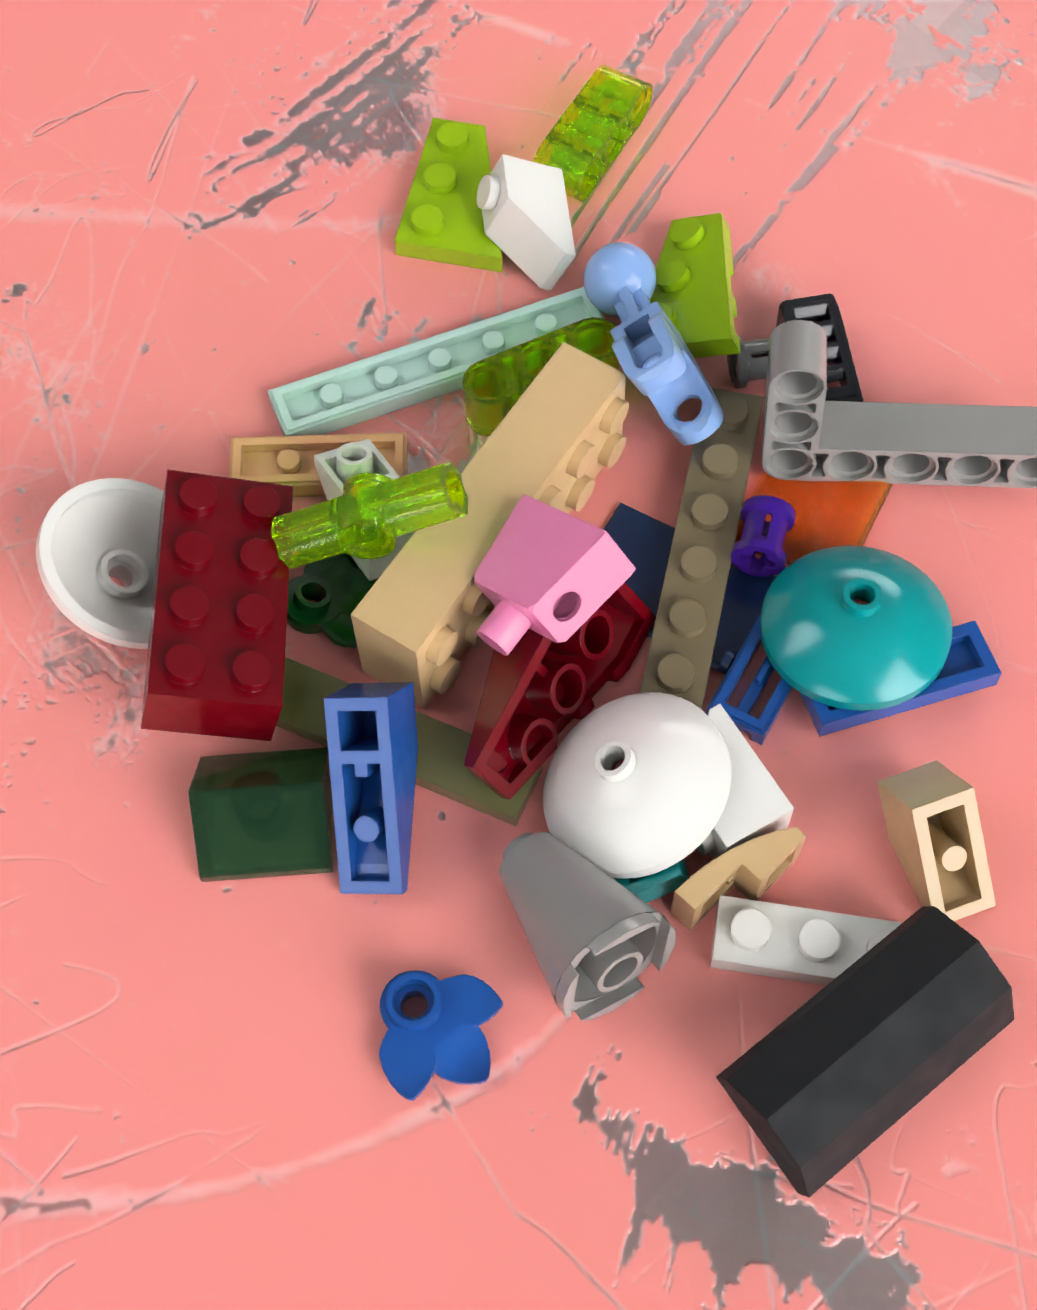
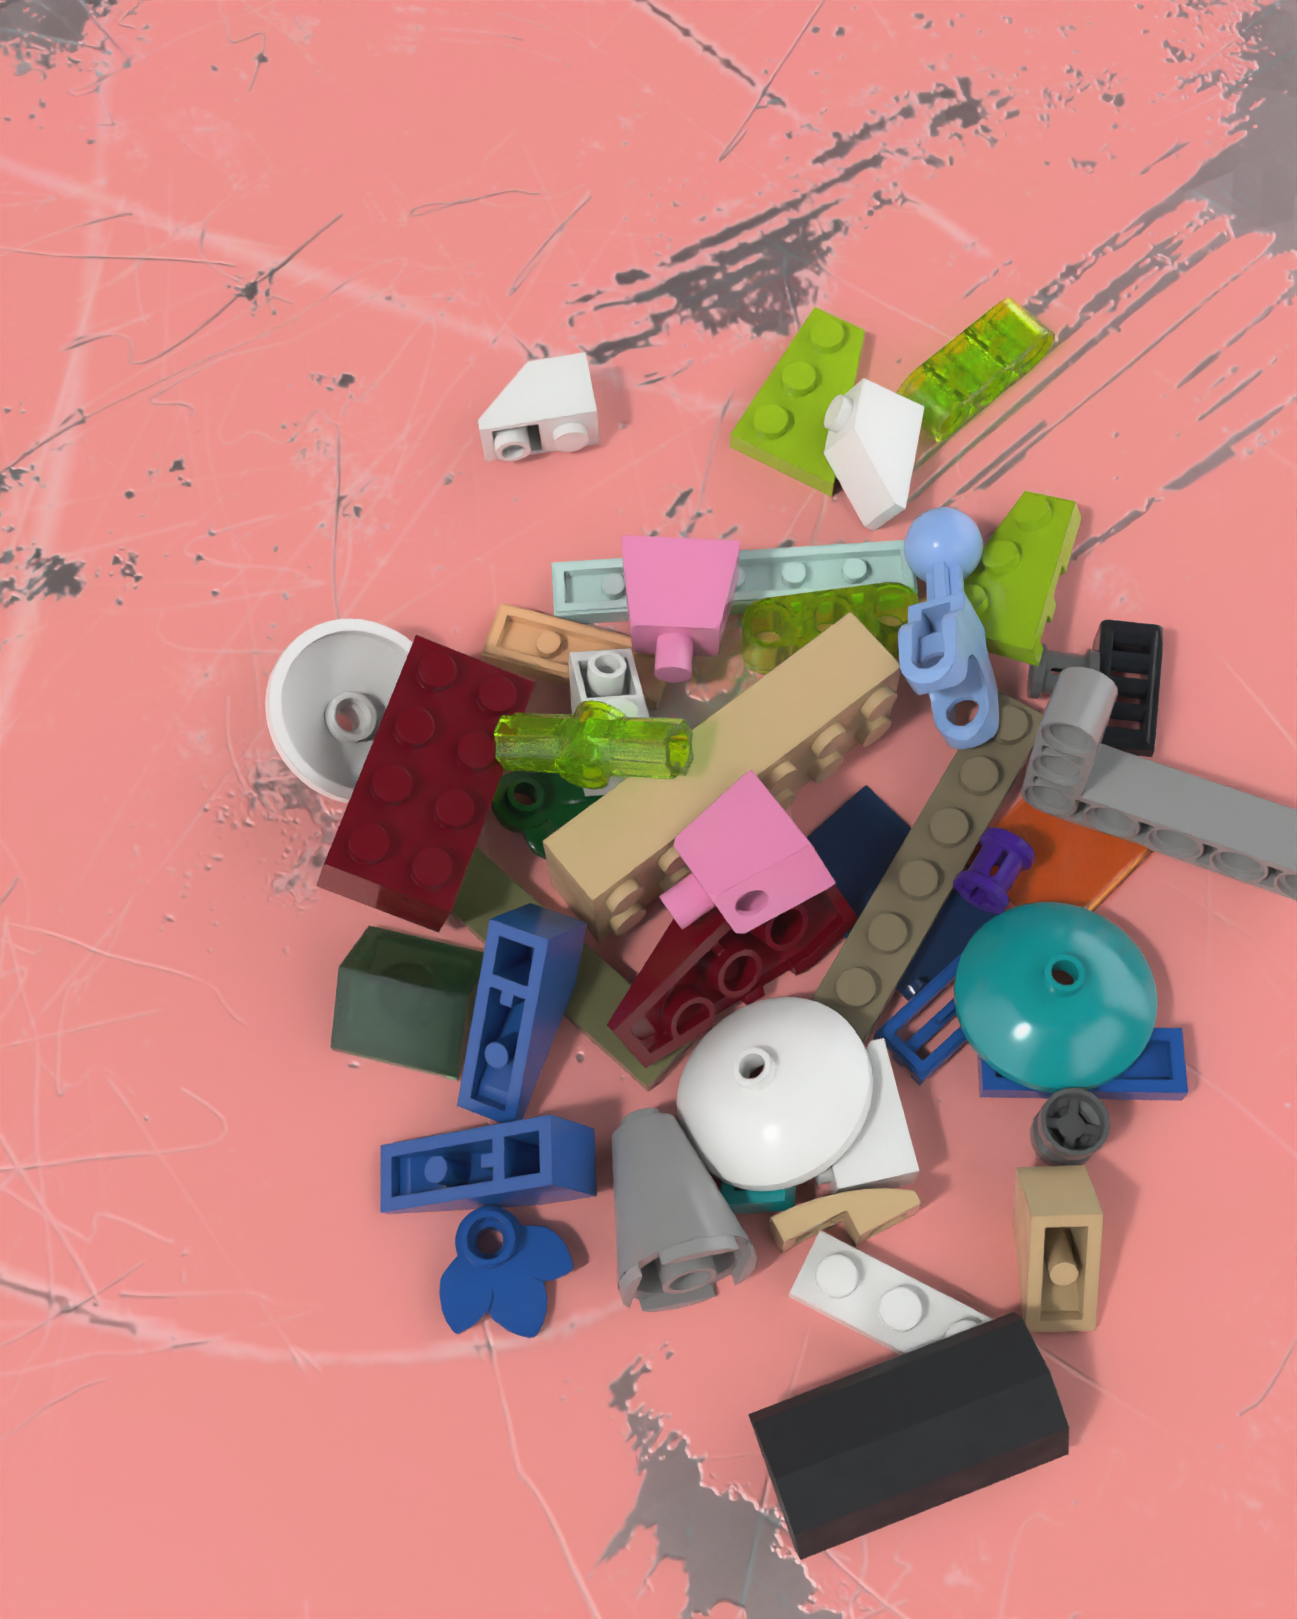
camera: 20 degrees right, 5 degrees up
none -> blue slope [380,1114,597,1214]
none -> white slope [478,352,600,462]
none -> bright pink torso [621,535,740,683]
none -> dark grey wheel [1030,1088,1110,1166]

